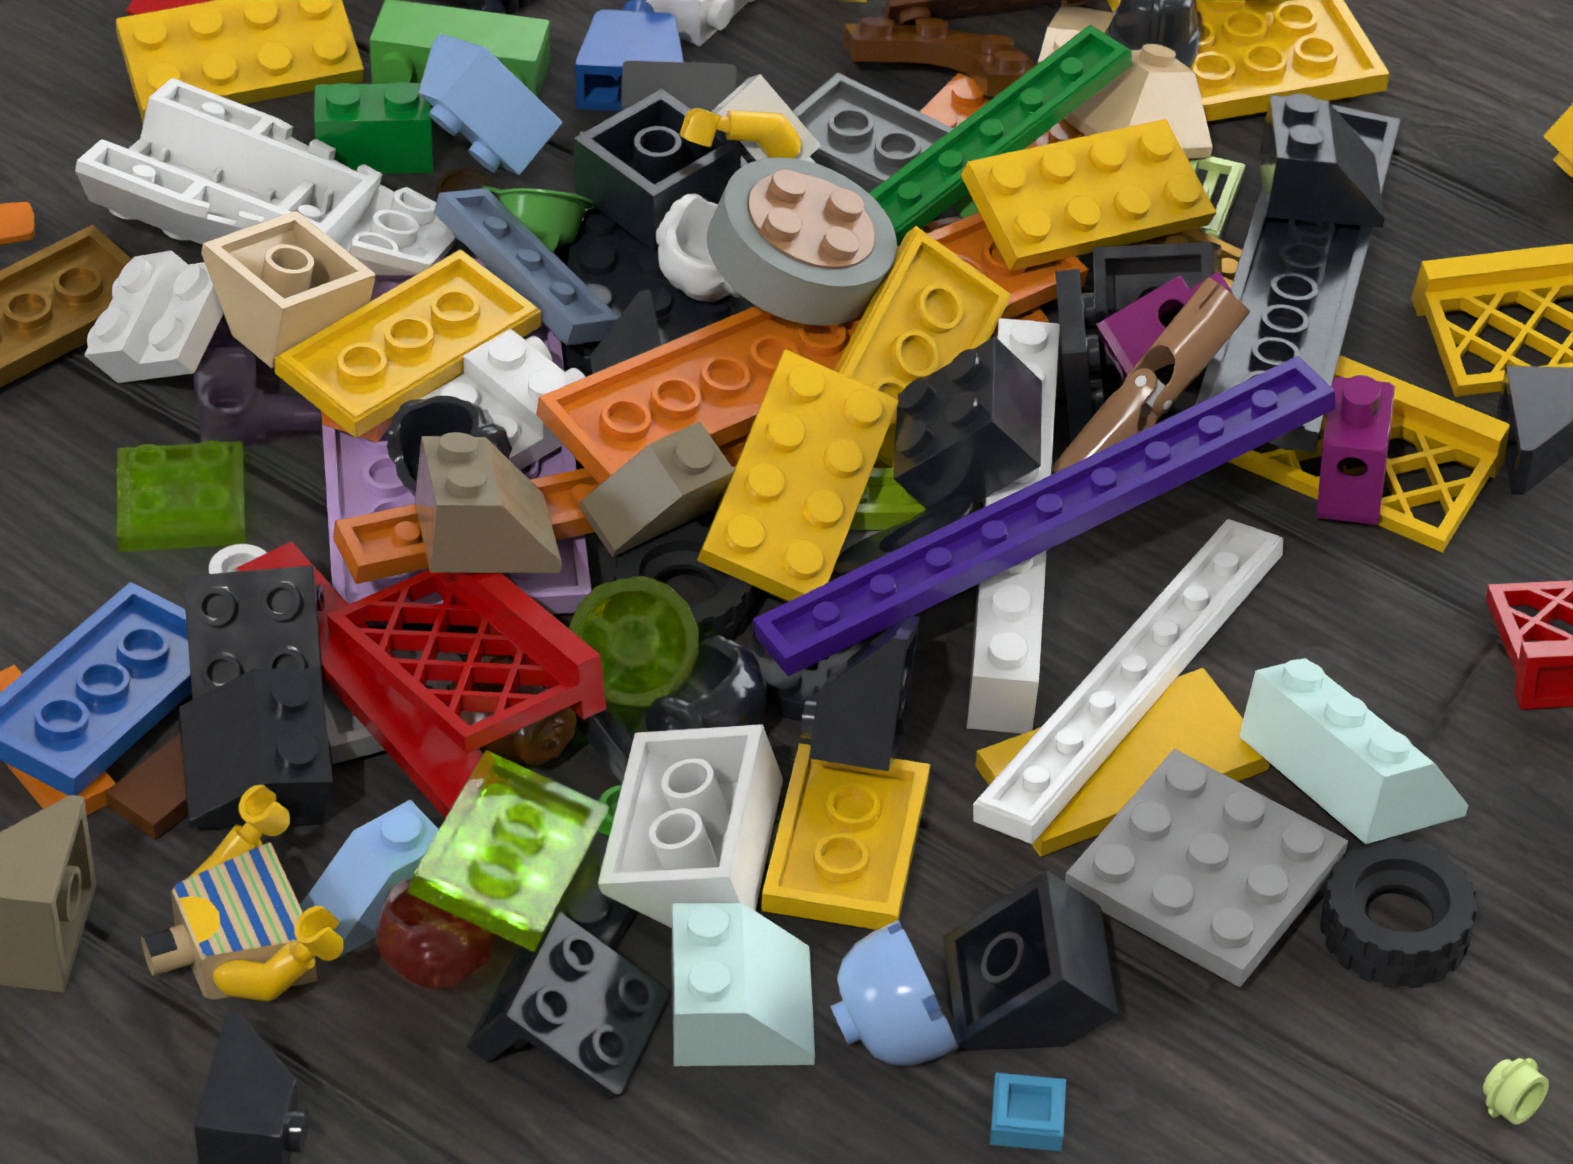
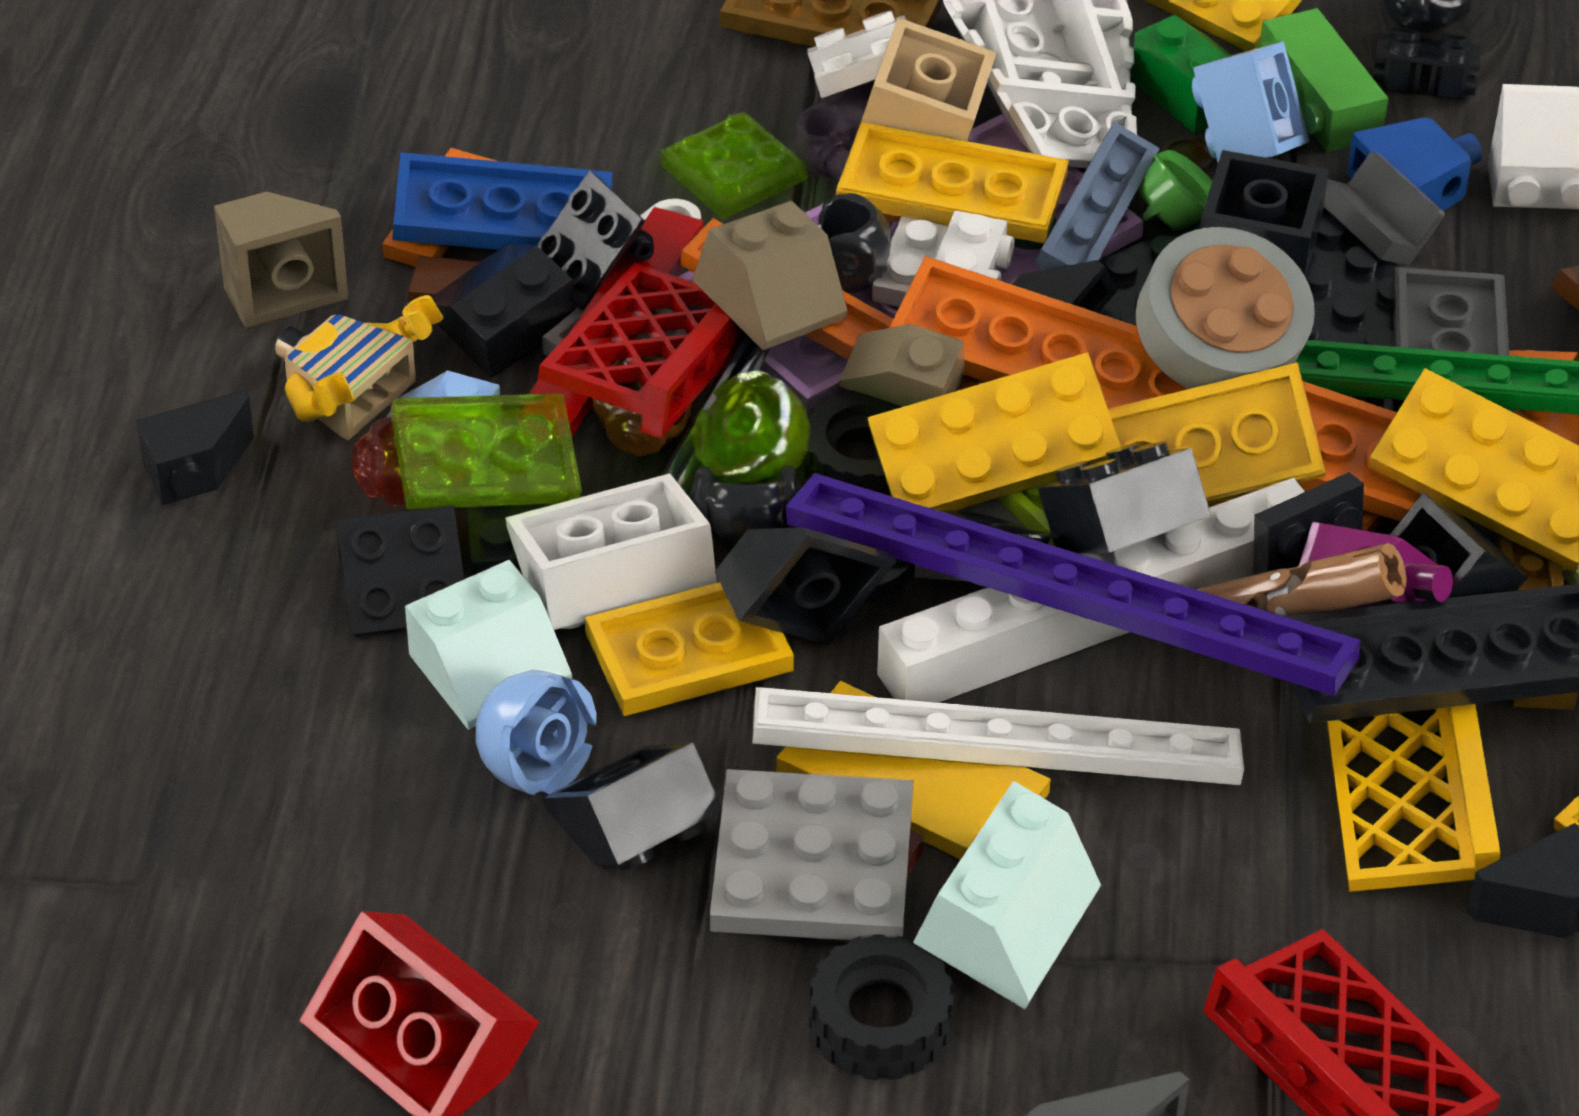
camera: 60 degrees right, 0 degrees up
torso [680,74,821,164] -> none
dark azure tile [990,1073,1066,1151] -> none
magenta torso [1316,375,1395,525] -> none

